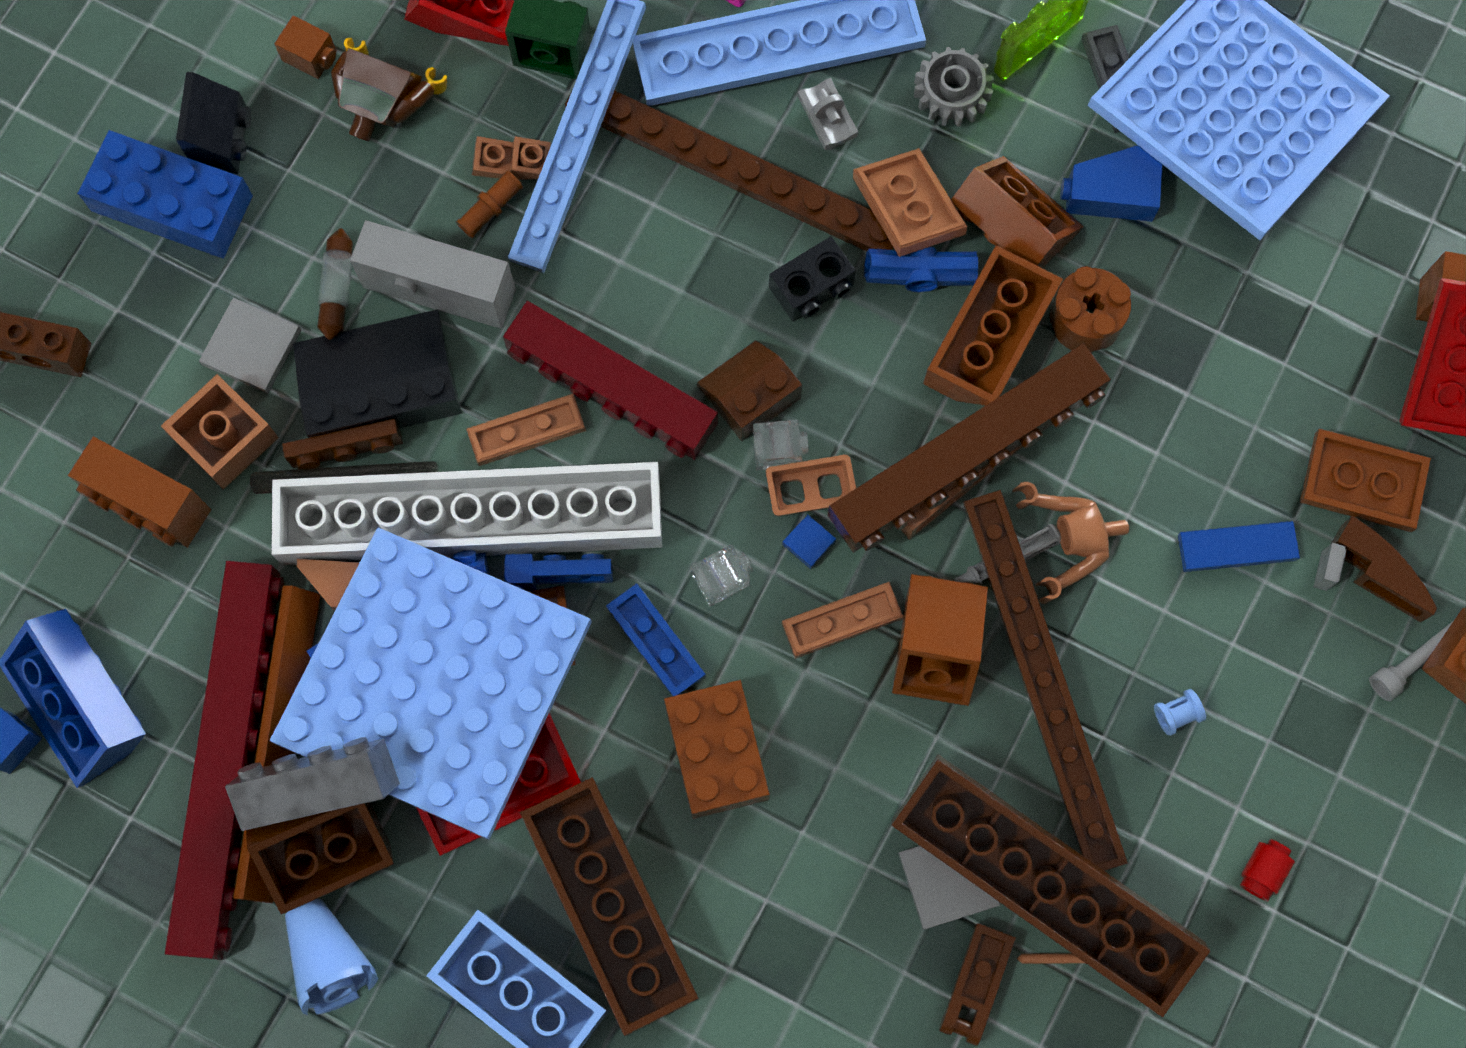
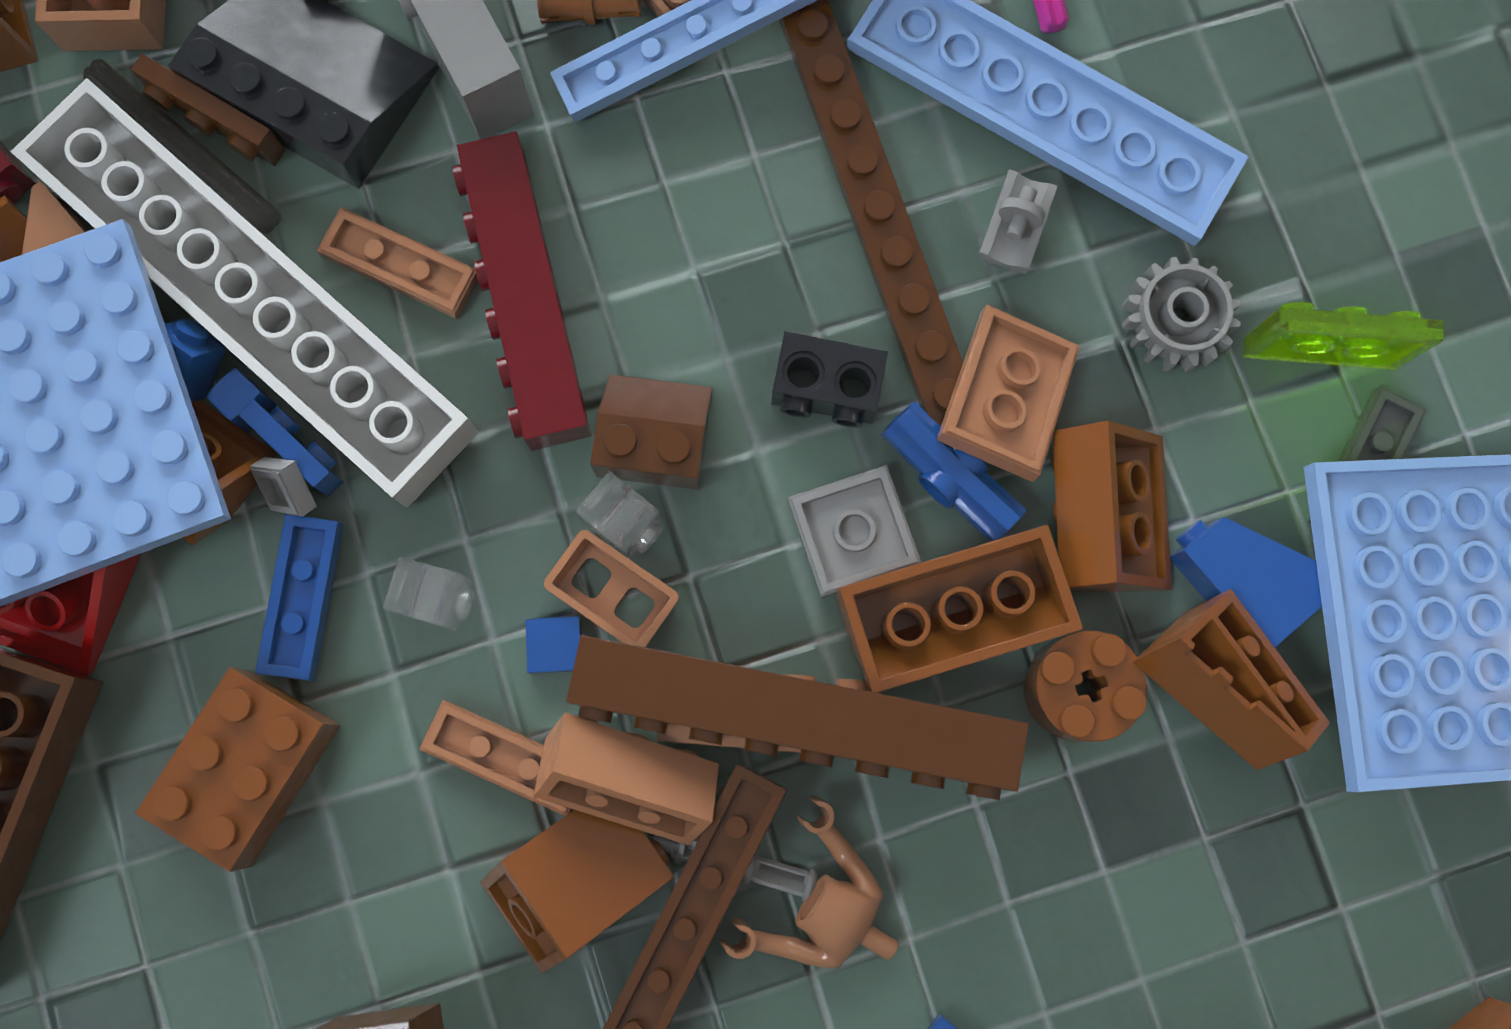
camera: 40 degrees right, 5 degrees up
none -> light grey tile [250,457,317,517]
none -> nougat brick [533,713,719,845]
none -> light grey tile [787,465,921,598]
none -> dark orange wedge [1133,589,1330,770]

